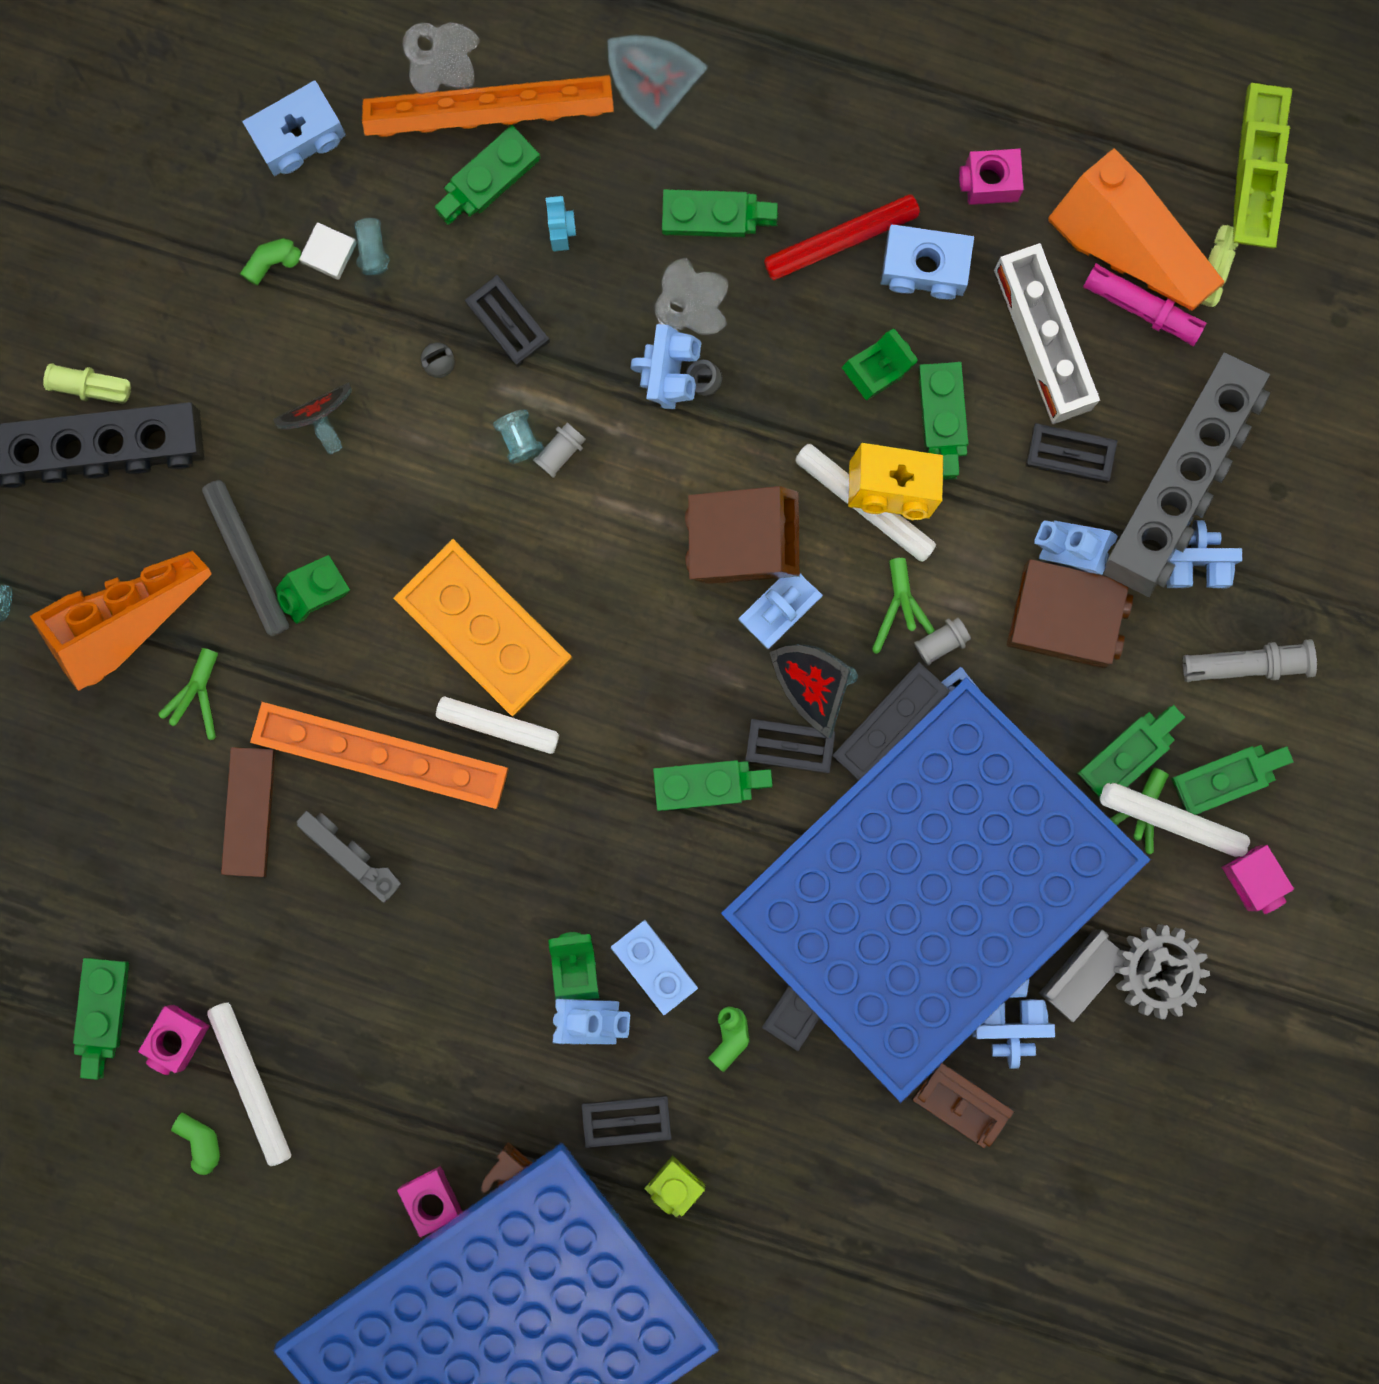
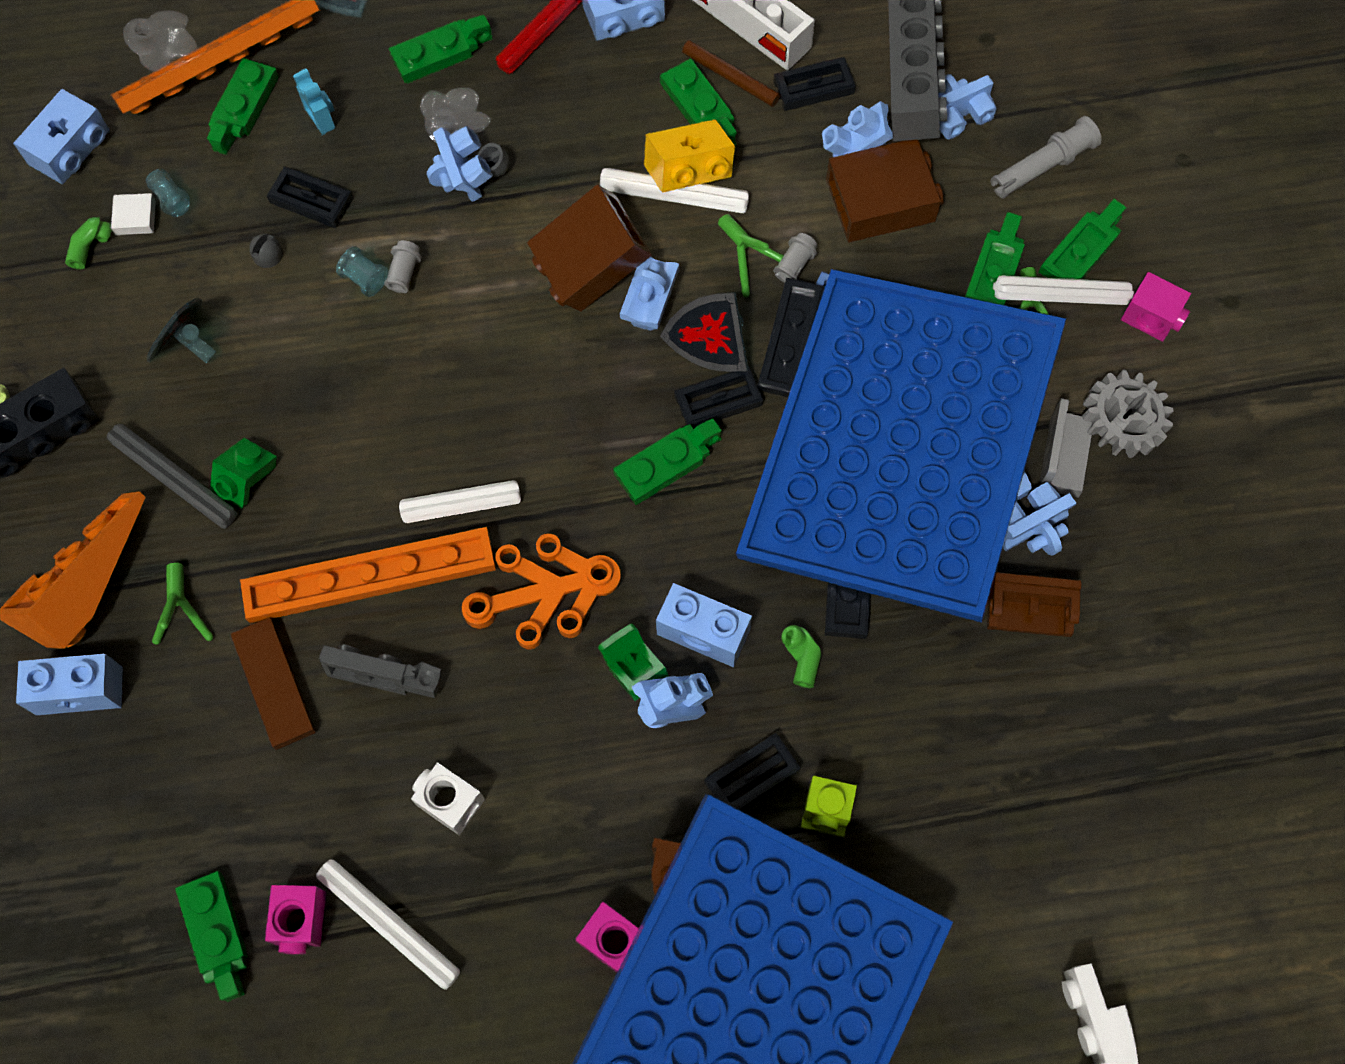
camera: 25 degrees left, 15 degrees down
bright green arm [171,1112,220,1175] -> none
light orange tile [393,539,572,717] -> none
green bracket [841,329,918,401] -> none
none -> light blue brick [16,654,123,715]
none -> white brick [411,762,485,836]
none -> orange plant [462,533,621,649]
none -> reddish brown bar [682,40,780,107]

